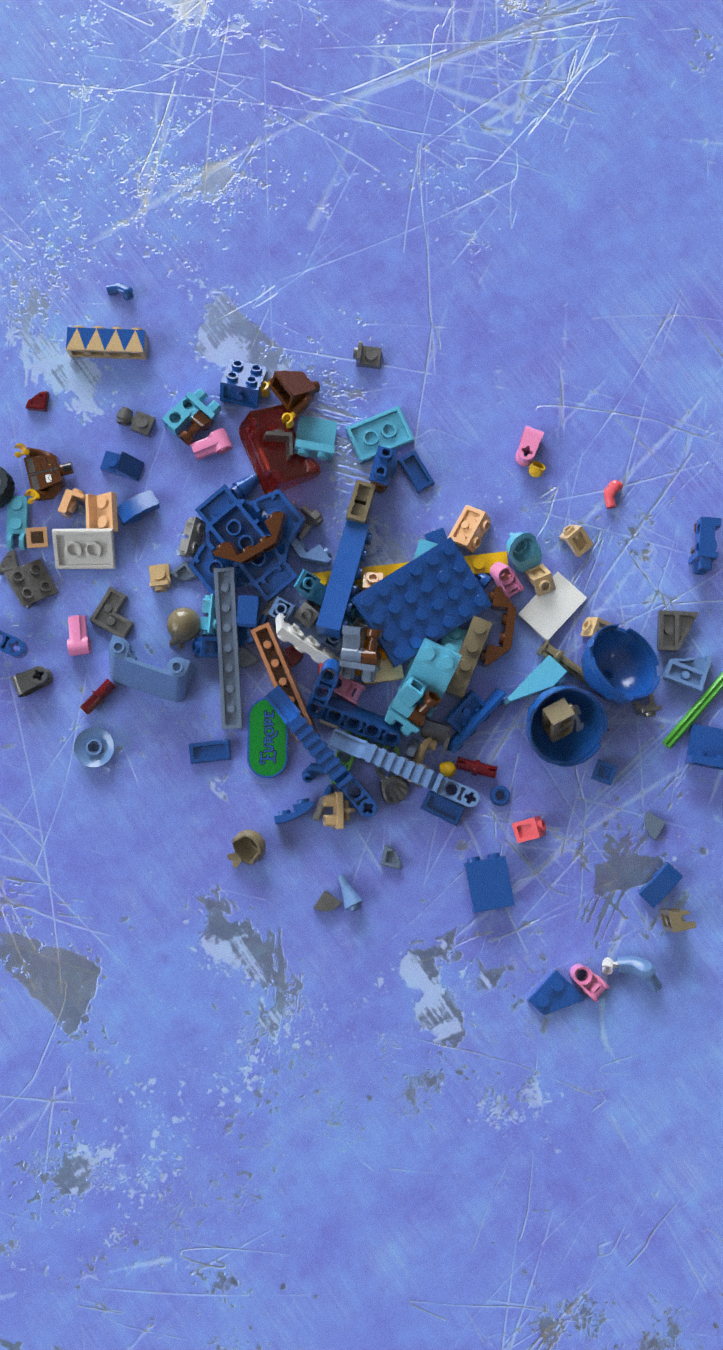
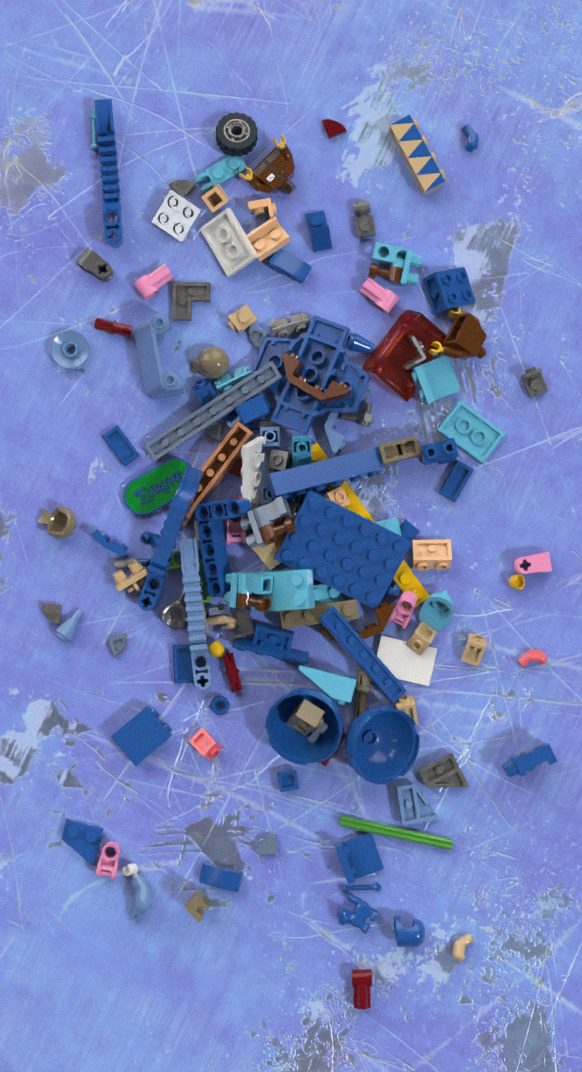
camera: 60 degrees right, 5 degrees up
flat silver bracket [634,693,662,717] -> none
none -> blue tile [318,605,407,704]

